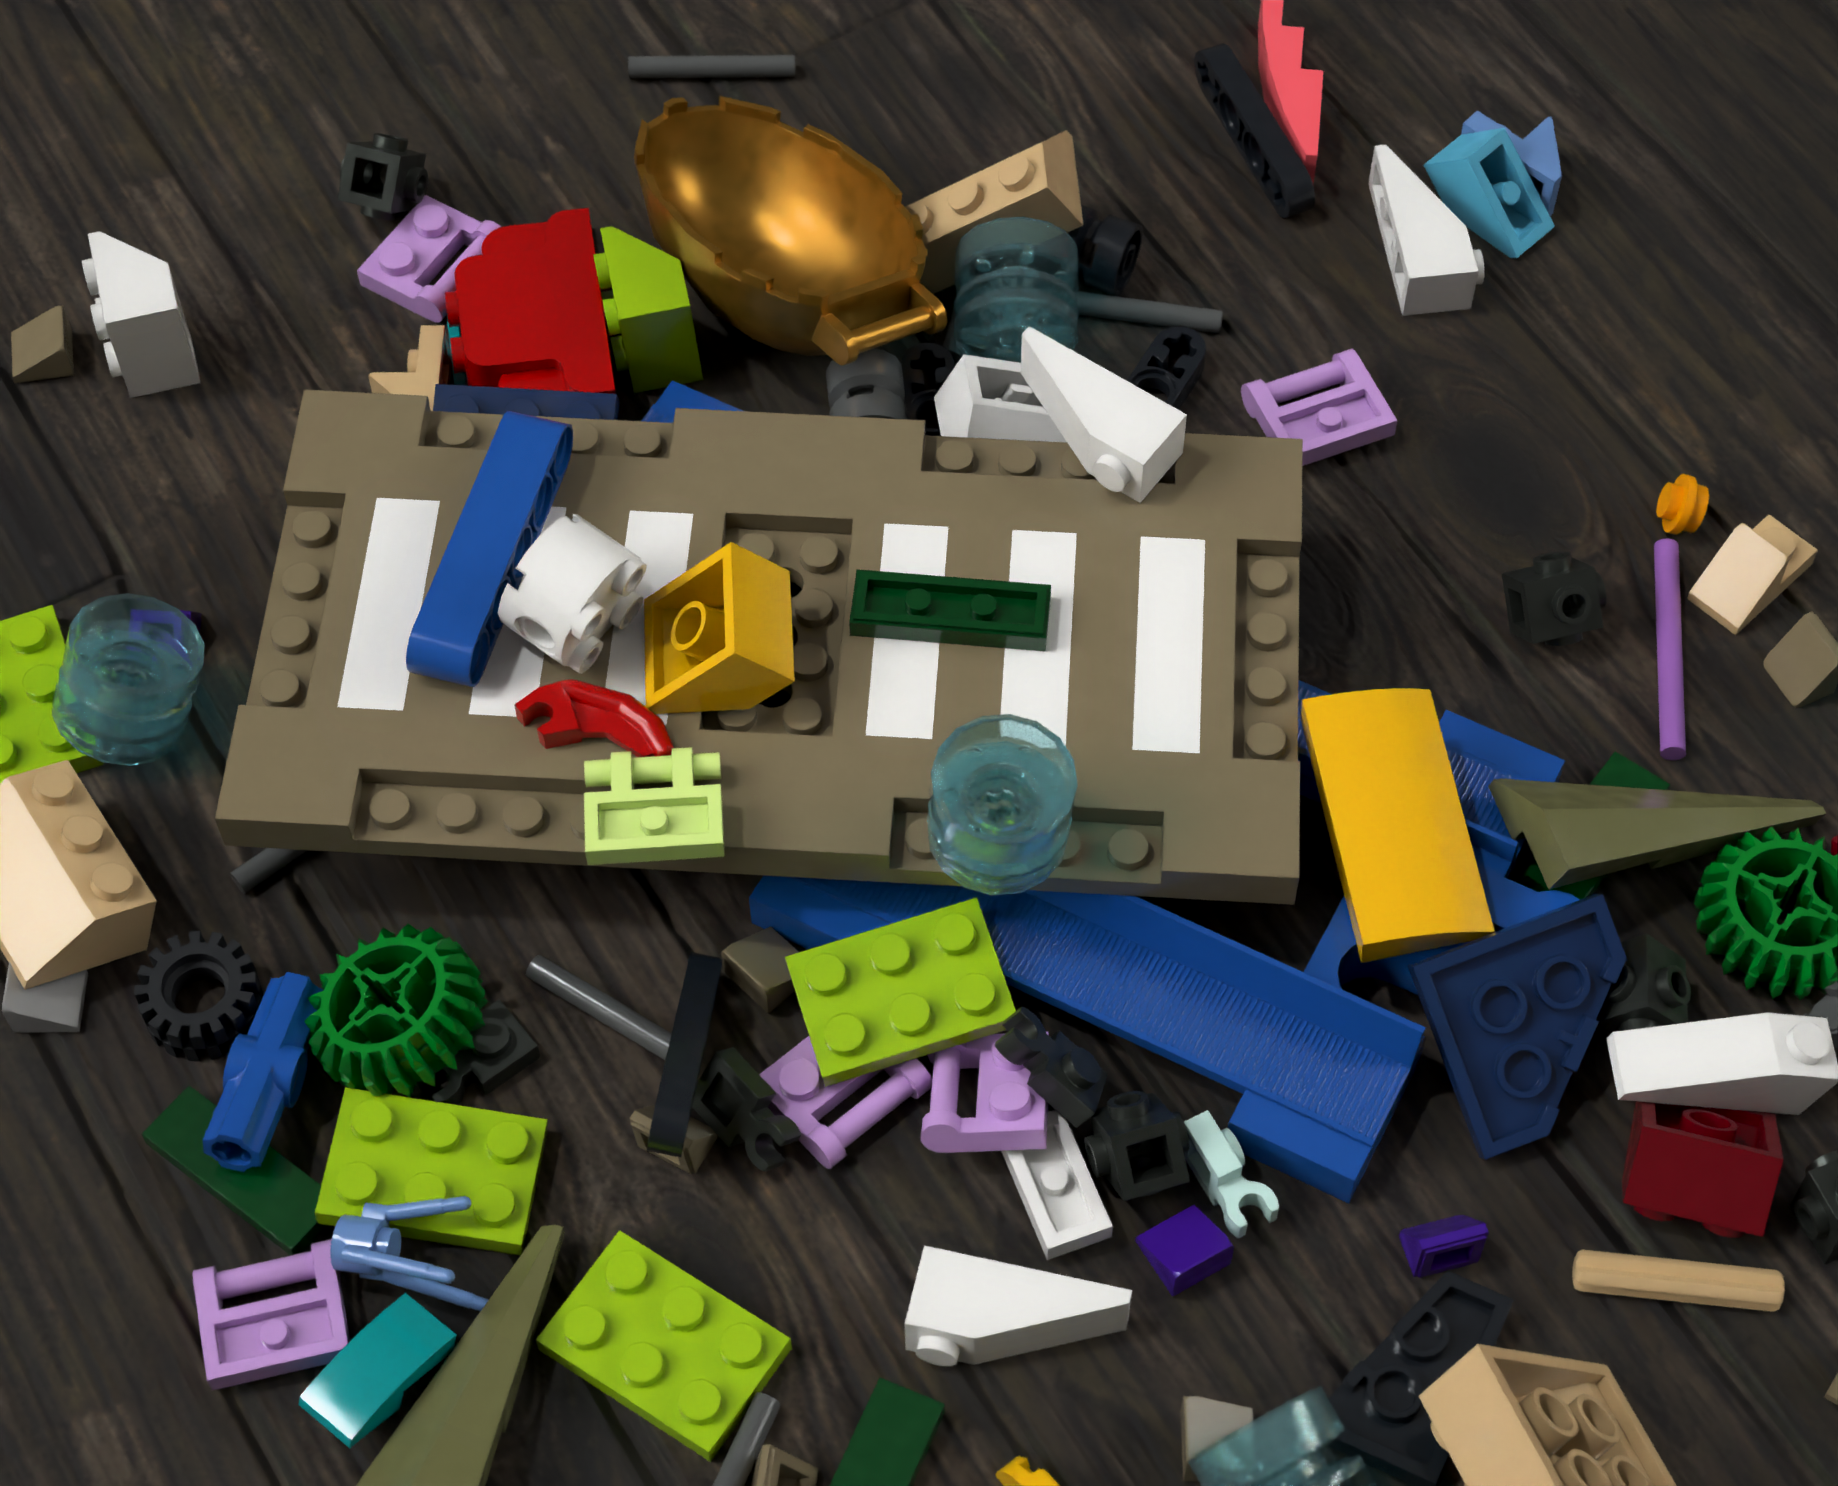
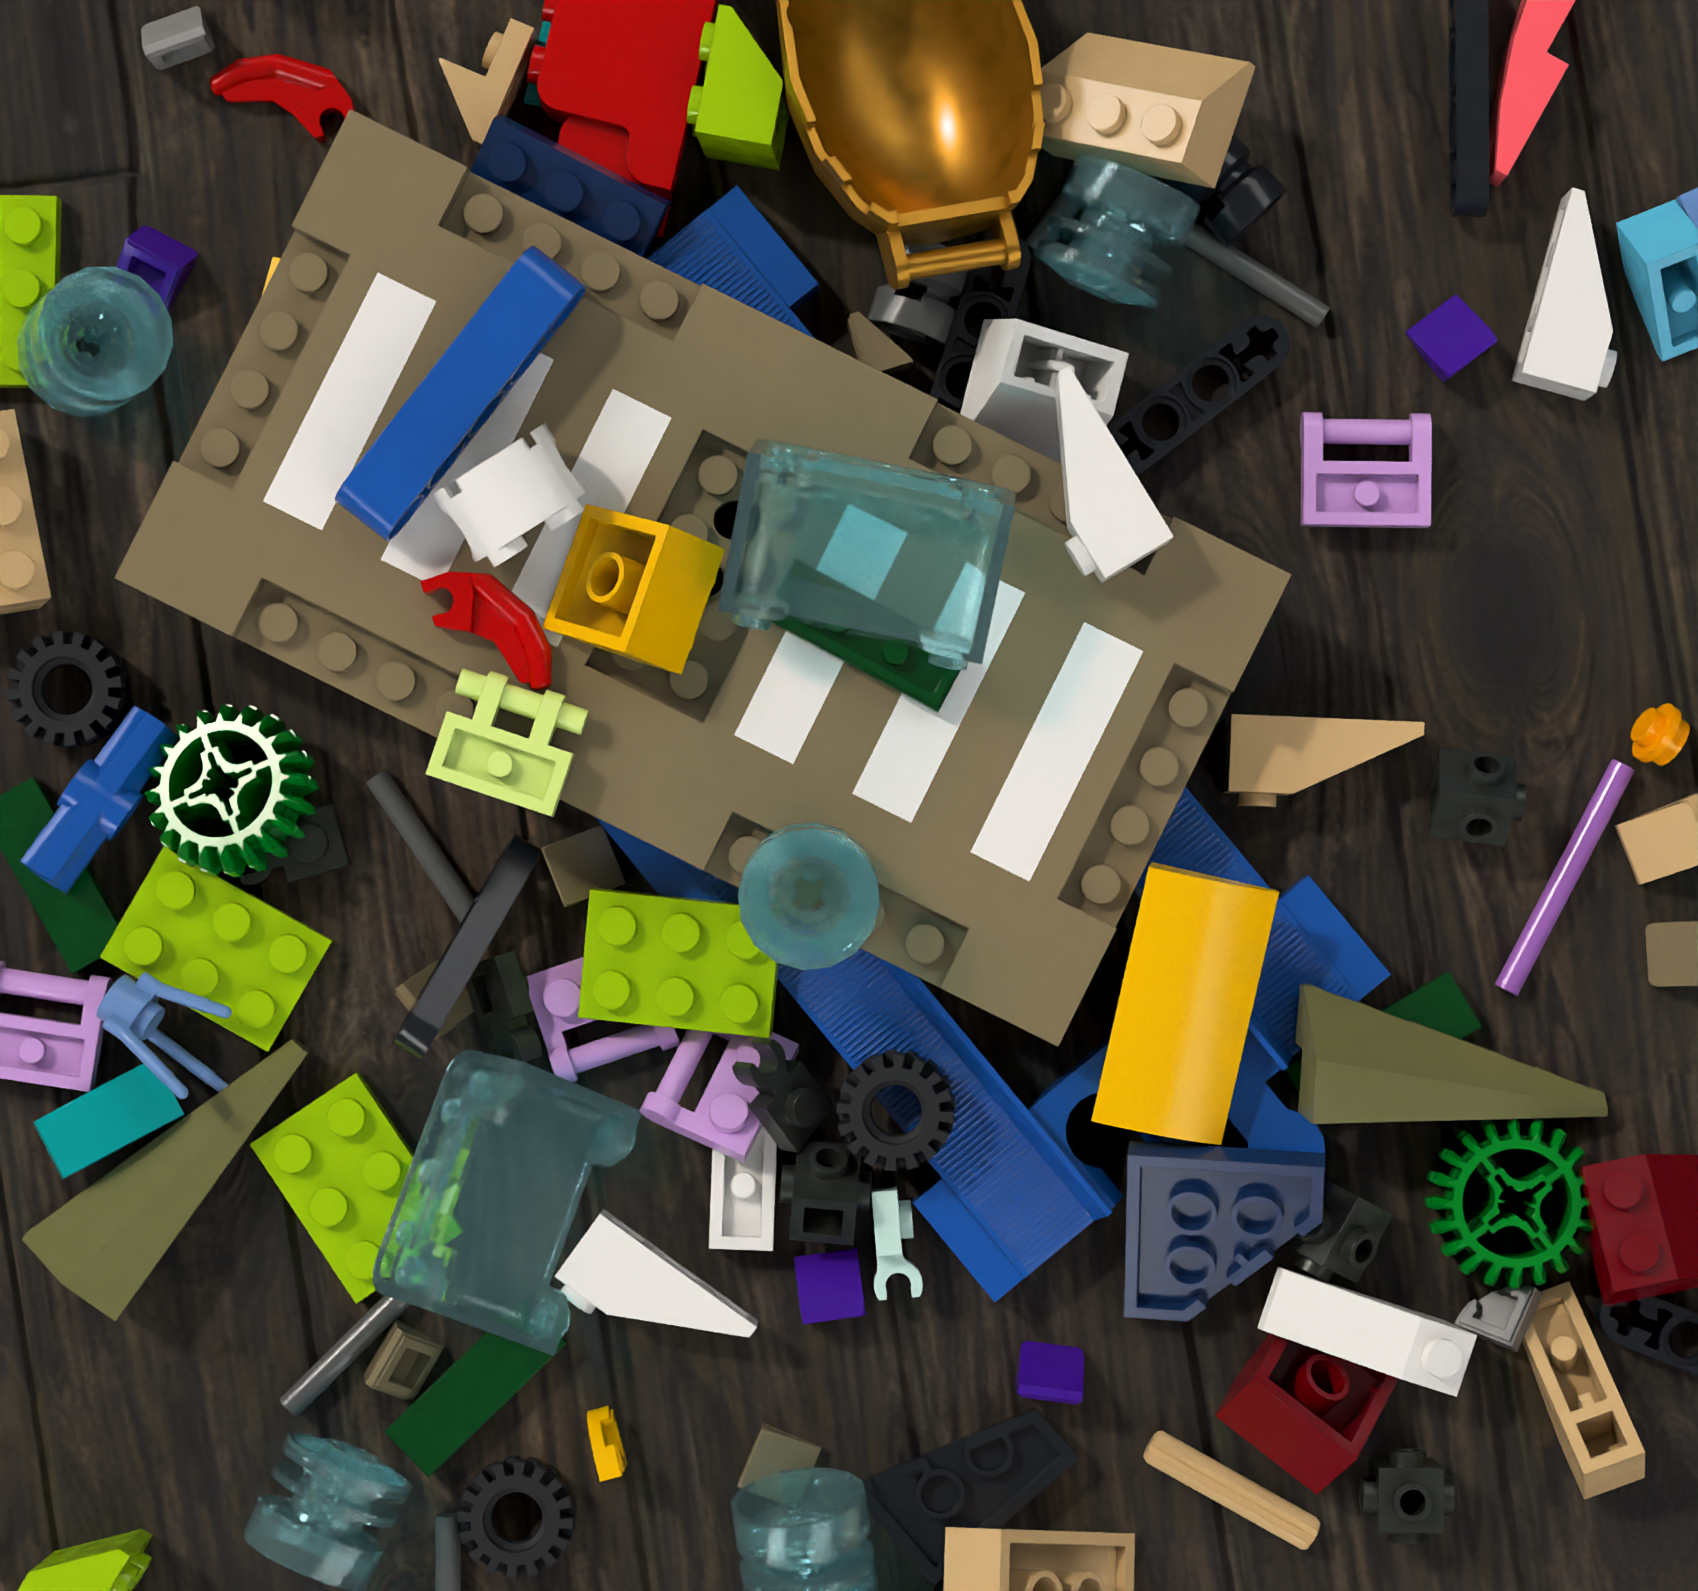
camera: 25 degrees right, 30 degrees up
none -> light grey slope [141,6,216,70]
none -> red piece [209,54,356,143]
none -> clear light blue windscreen [373,1050,641,1356]
none -> clear light blue windscreen [718,439,1016,670]
none -> black tyre [836,1049,956,1171]
none -> tan slope [1223,714,1425,807]
none -> dark purple slope [1405,294,1499,383]

